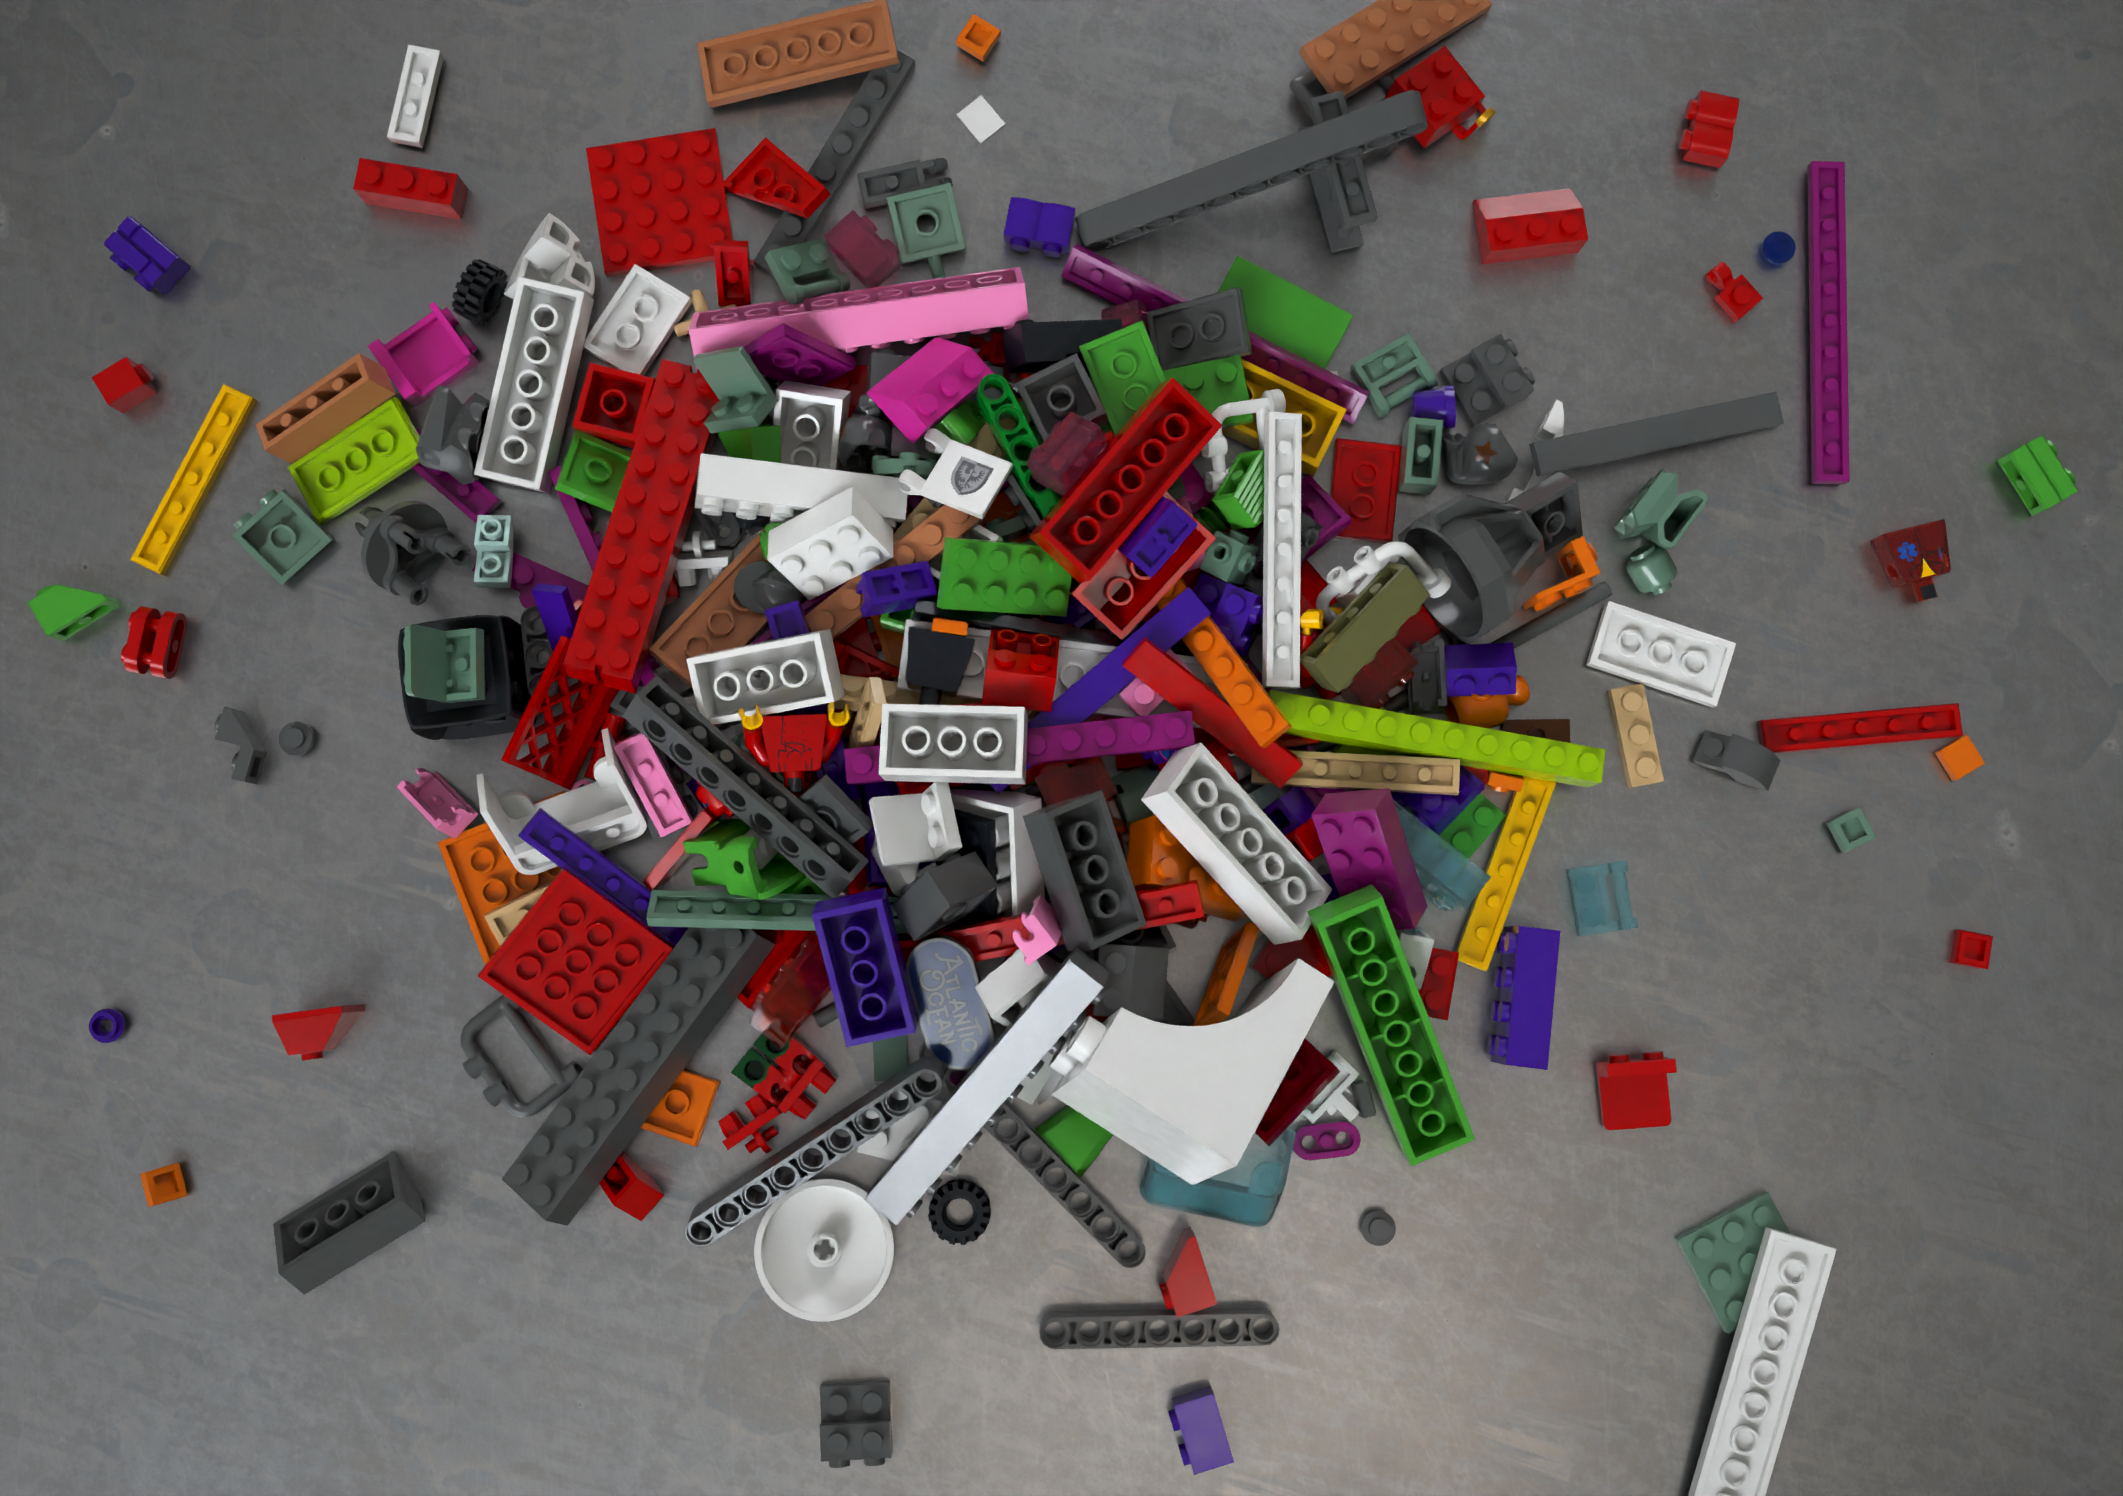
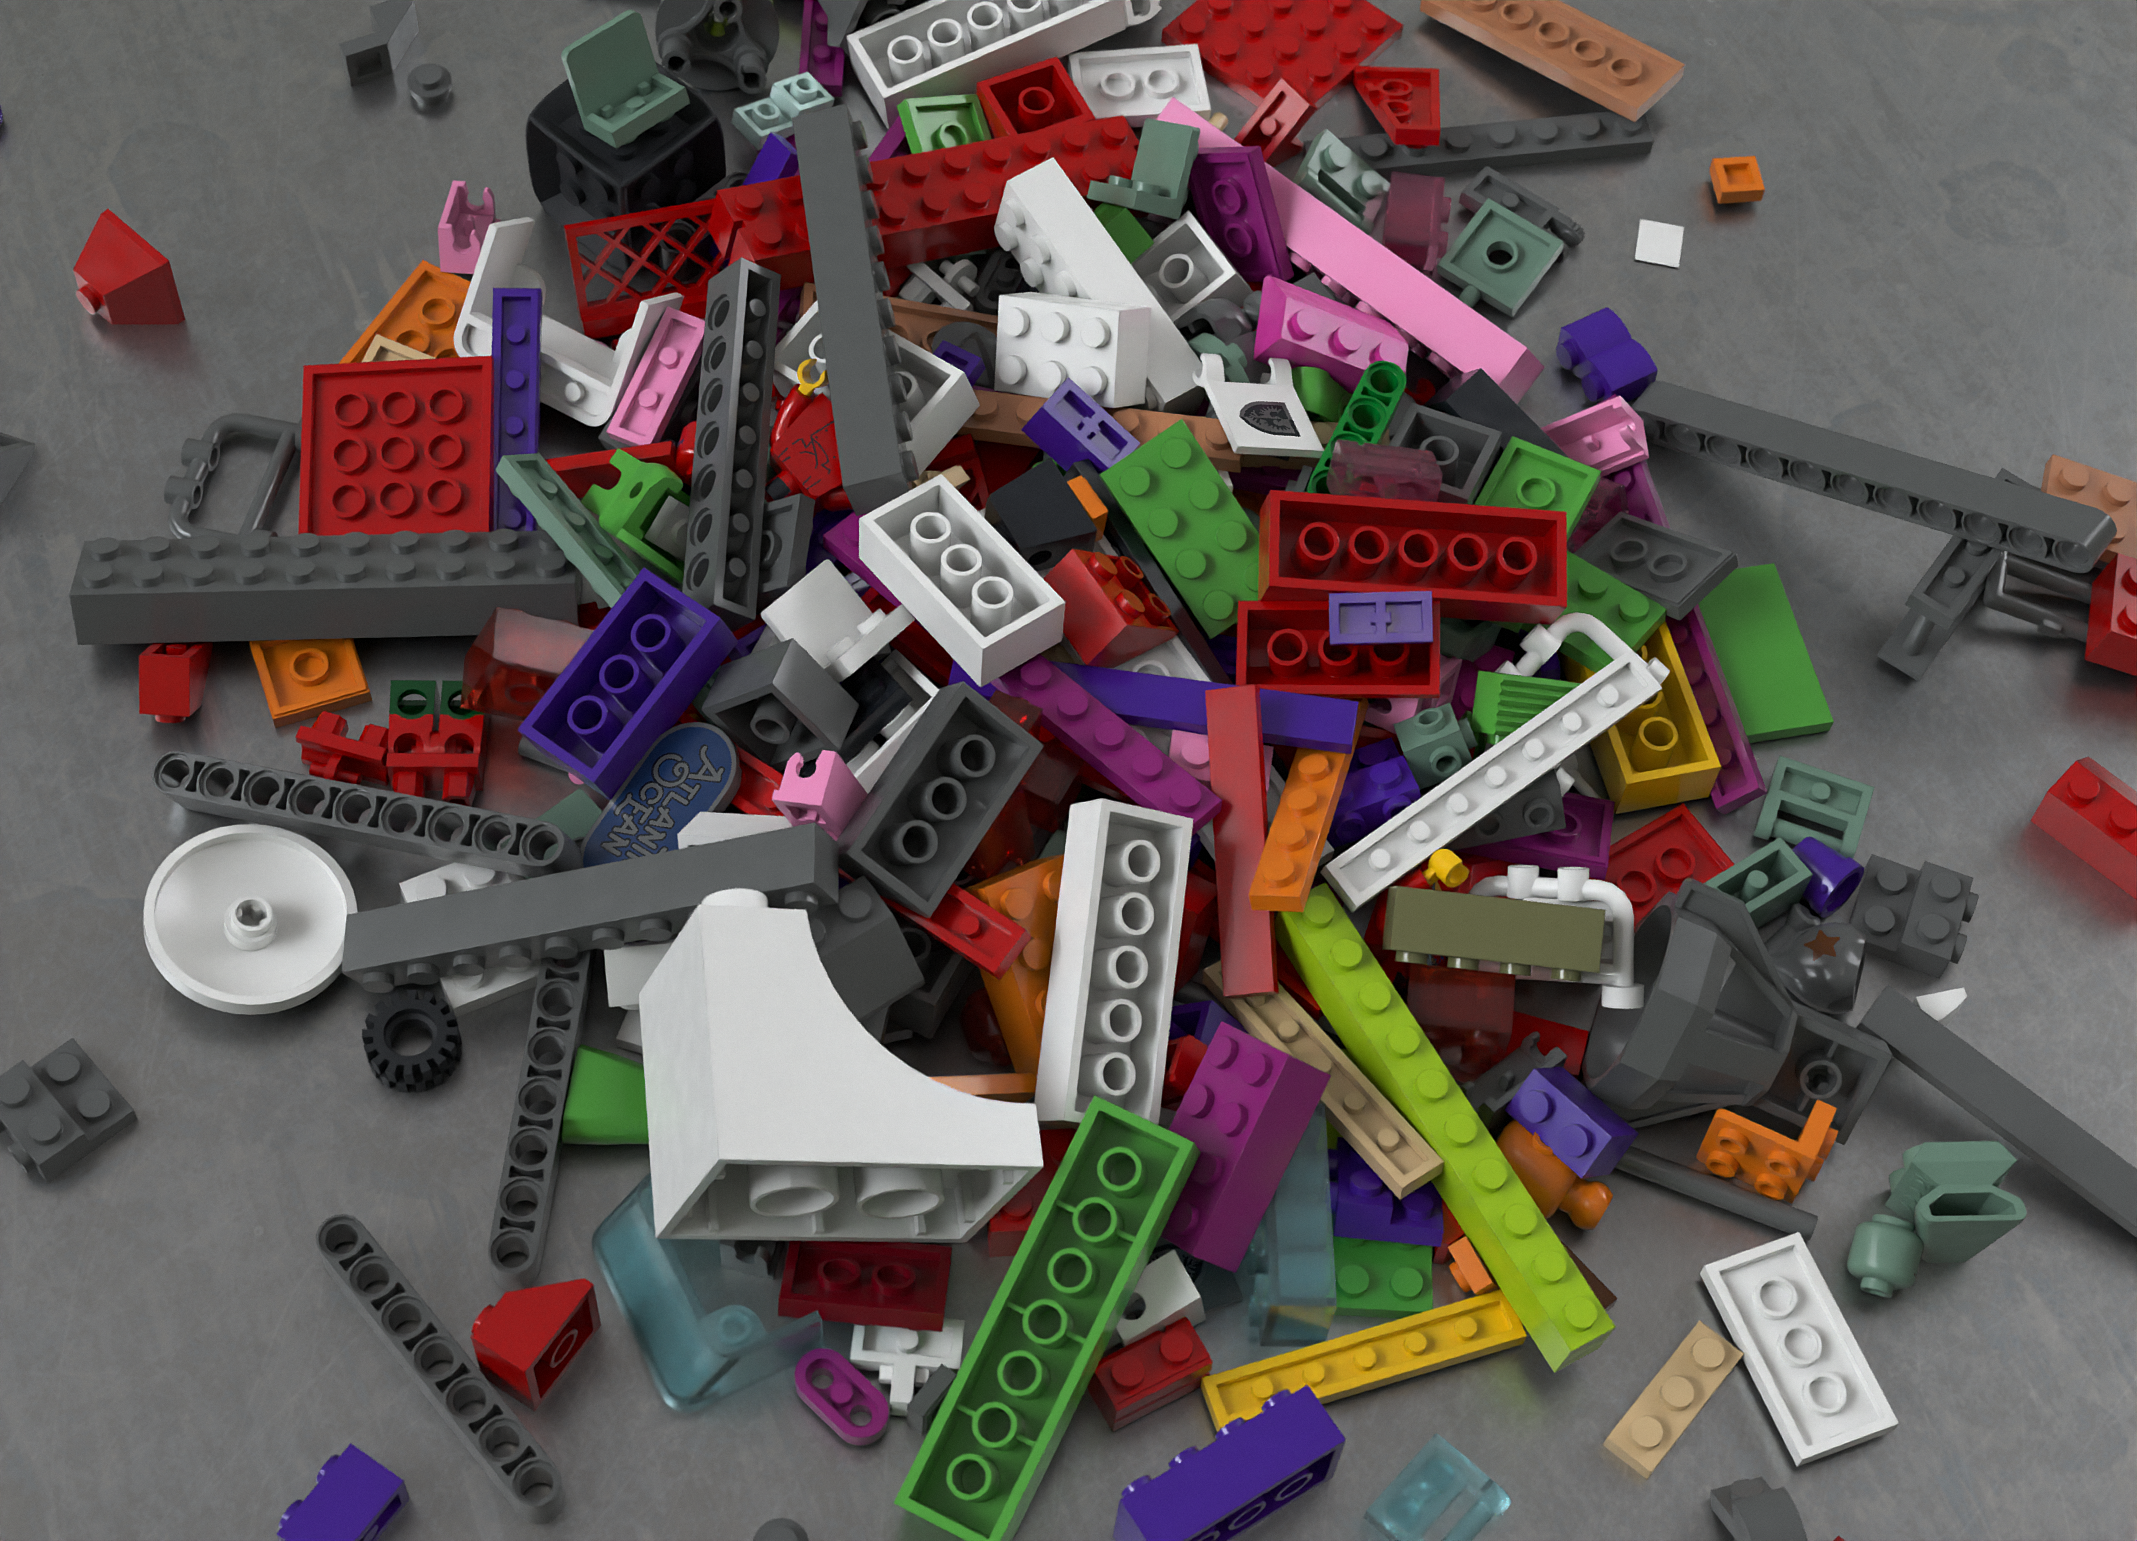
camera: 50 degrees right, 25 degrees down
none -> dark grey brick [792,103,919,516]
none -> bright pink hinge [1541,396,1649,477]

